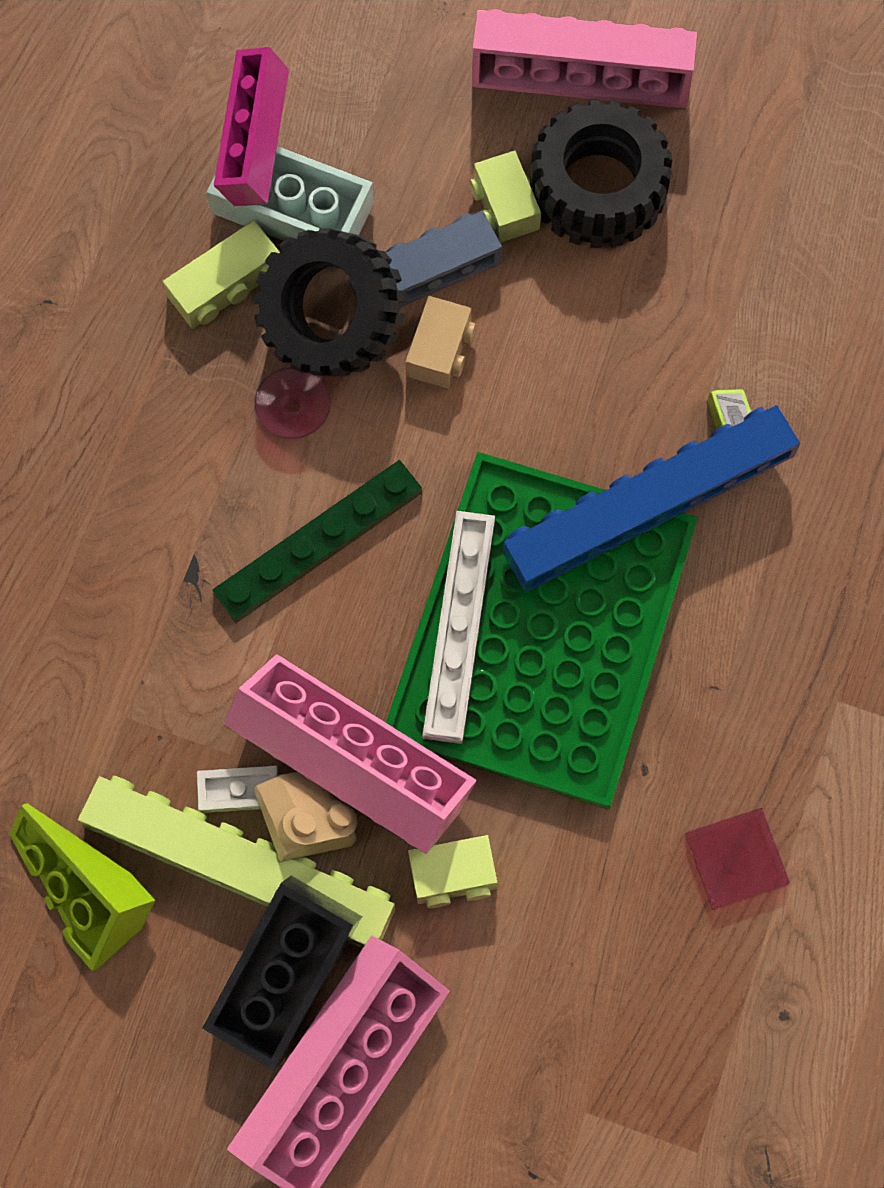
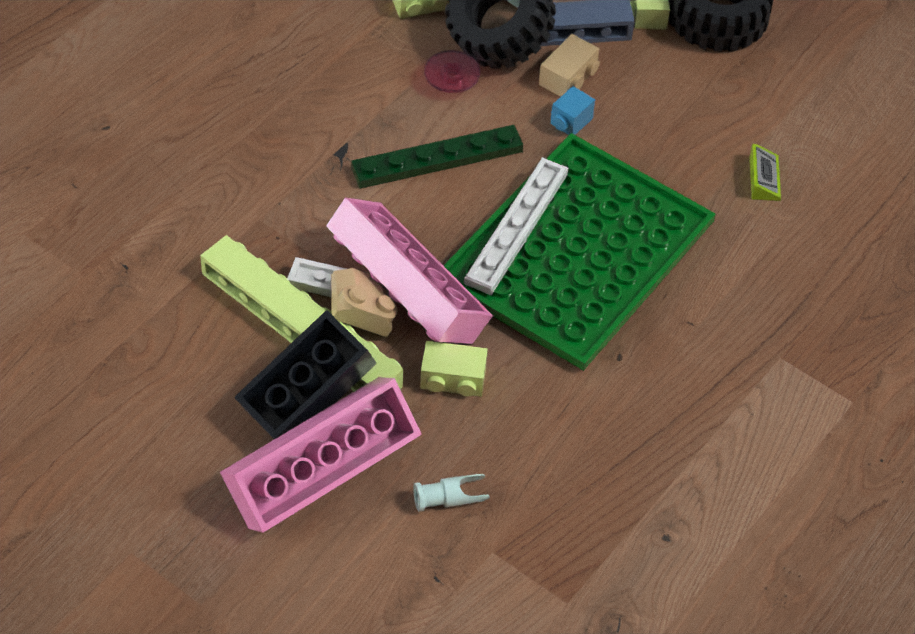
camera: 15 degrees right, 20 degrees down
lime wedge [9,803,155,971] -> none
blue brick [503,405,800,593] -> none
clear pink tile [685,808,790,911] -> none
none -> light aqua piece [413,474,490,512]
none -> dark azure brick [550,86,595,135]

